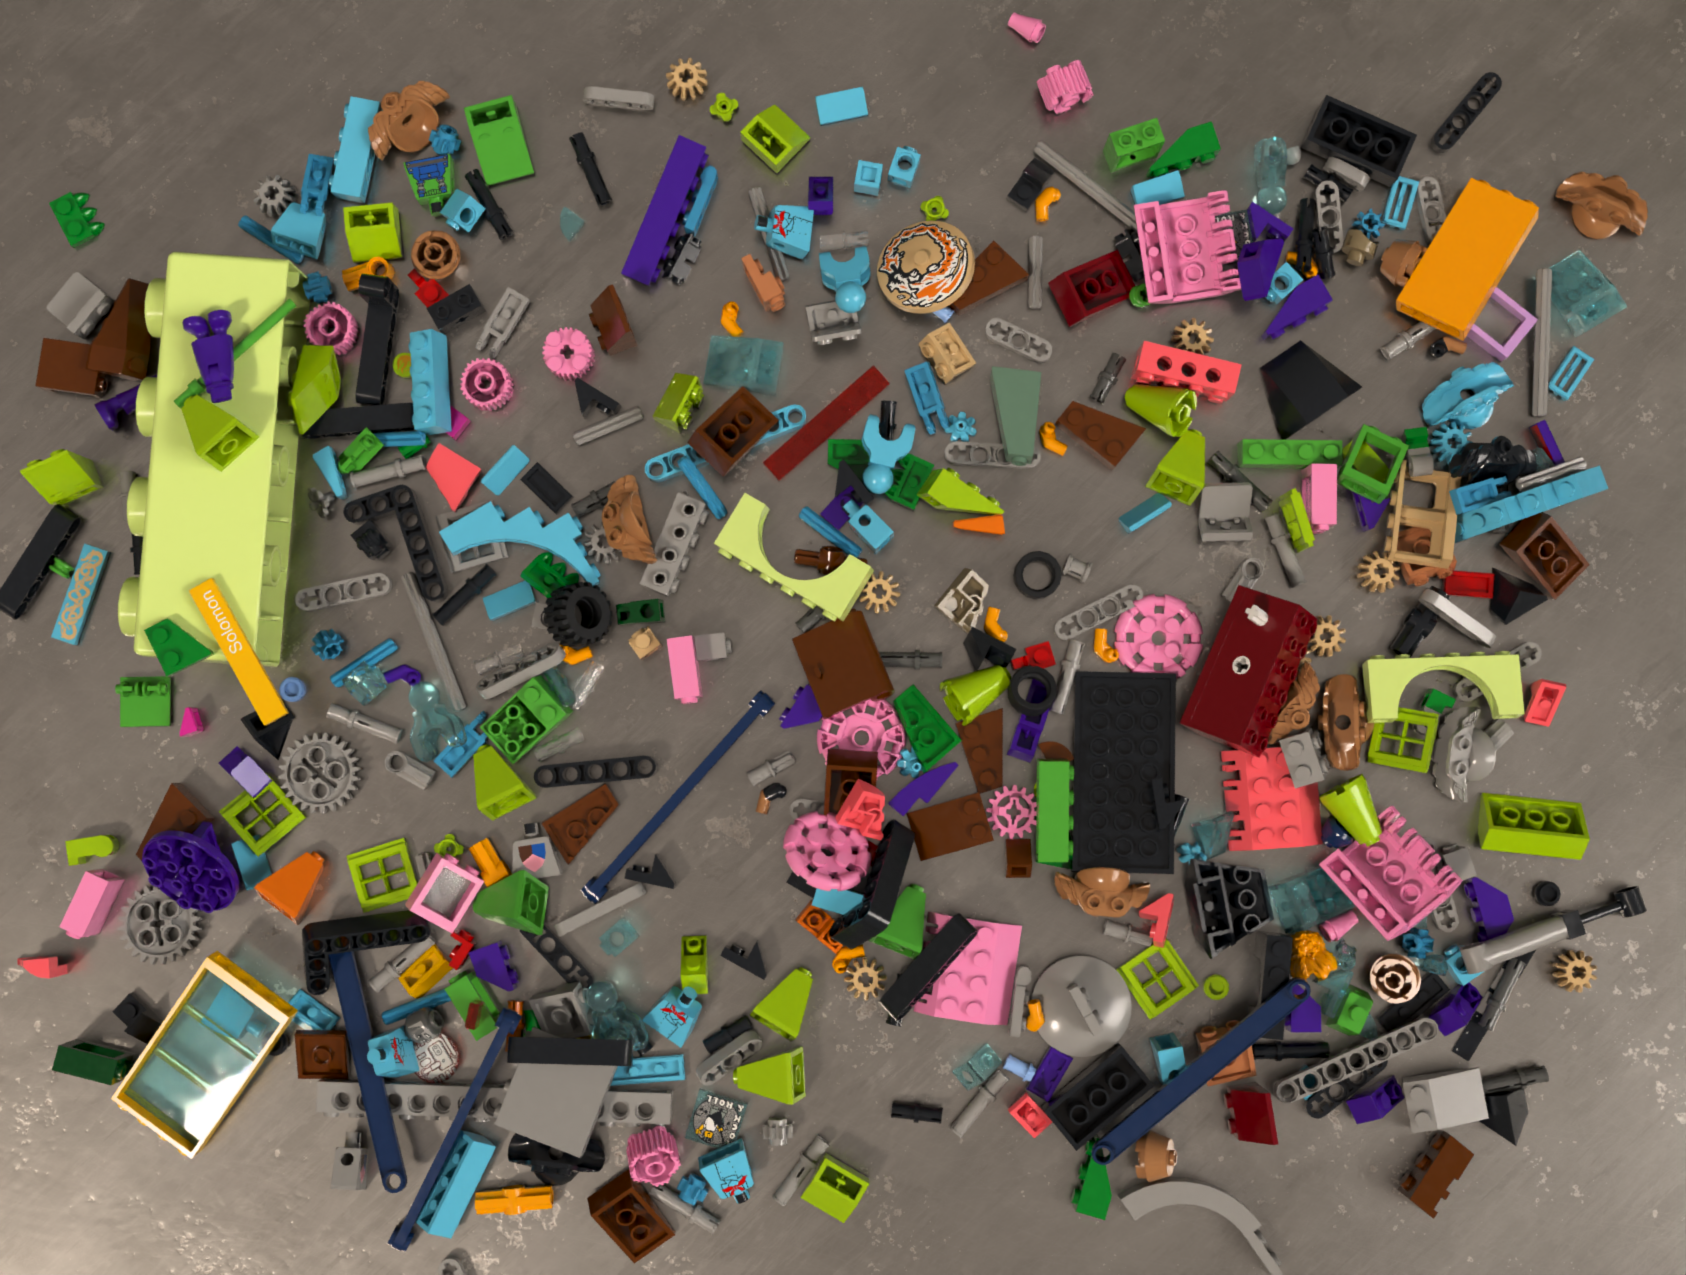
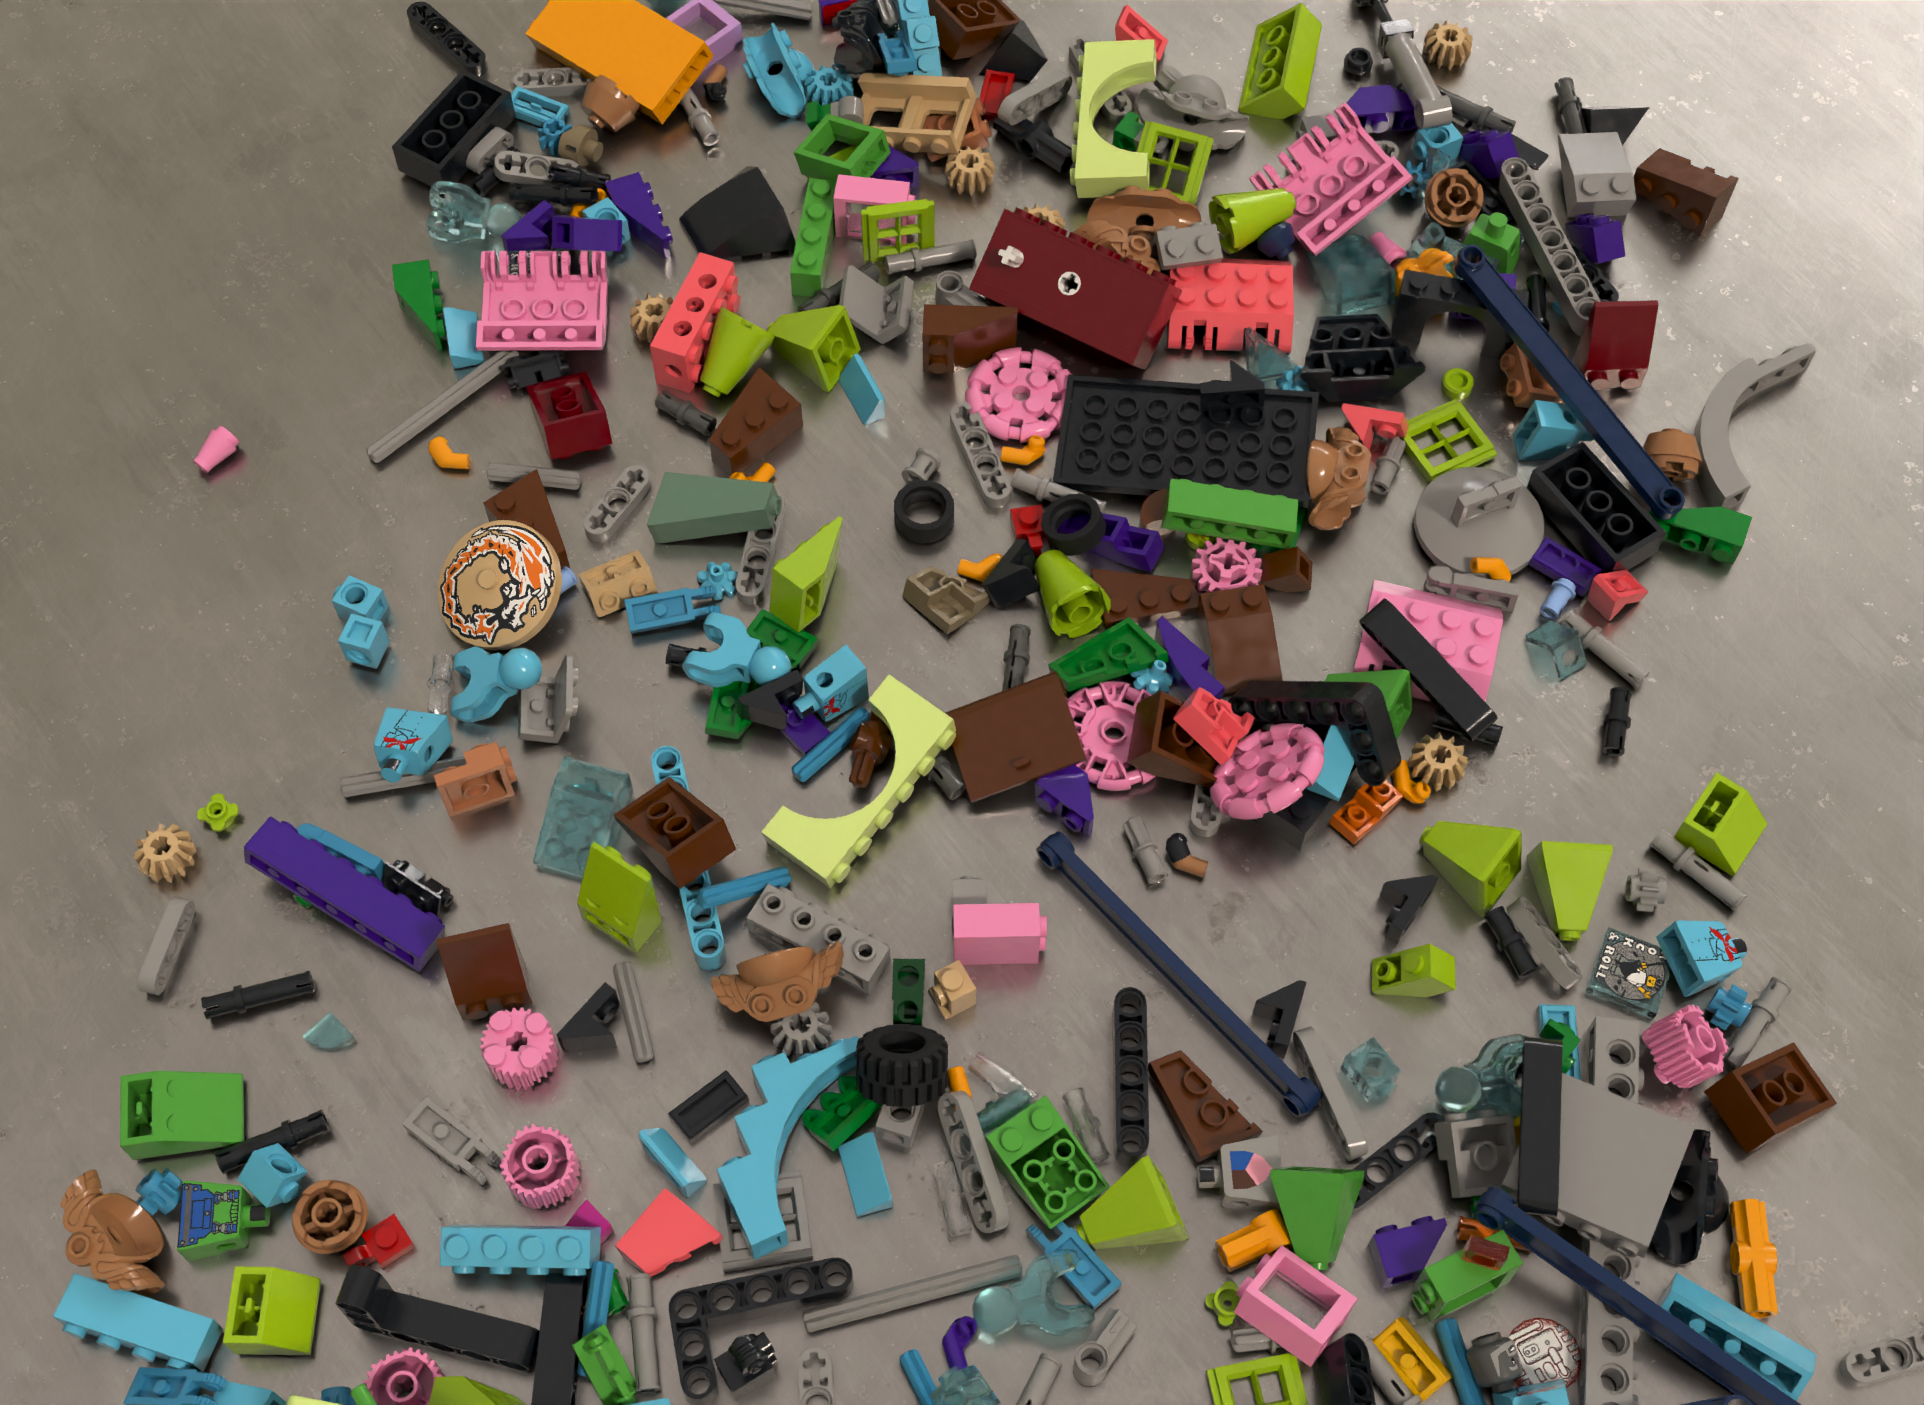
camera: 85 degrees left, 25 degrees down
light orange piece [342,257,395,292] -> none
lime tile [393,353,411,378] -> none
black brick [426,284,486,335] -> none
black pin [432,563,497,626] -> none
red bracket [449,929,477,970] -> none
dark grey pin [571,481,615,518] -> none
medium azure torso [642,986,702,1048] -> none
light orange arm [720,301,744,340] -> none
lime slope [740,104,810,173] -> none
clear red tile [763,365,890,482] -> none
dark purple slope [808,177,833,215] -> none
medium azure slope [815,87,868,125] -> none
tan gear [859,571,900,614] -> none
lime plate [920,196,949,221] -> none
orange slope [952,514,1005,535] -> none
black slope [1007,158,1055,212] -> none
bright pink brick [1037,60,1093,114] -> none
bright green window [1103,118,1165,173] -> none
bright green bush [1129,283,1151,307] -> none
none -> reddish brown slope [922,304,1018,374]
none -> green bracket [1539,1019,1581,1074]

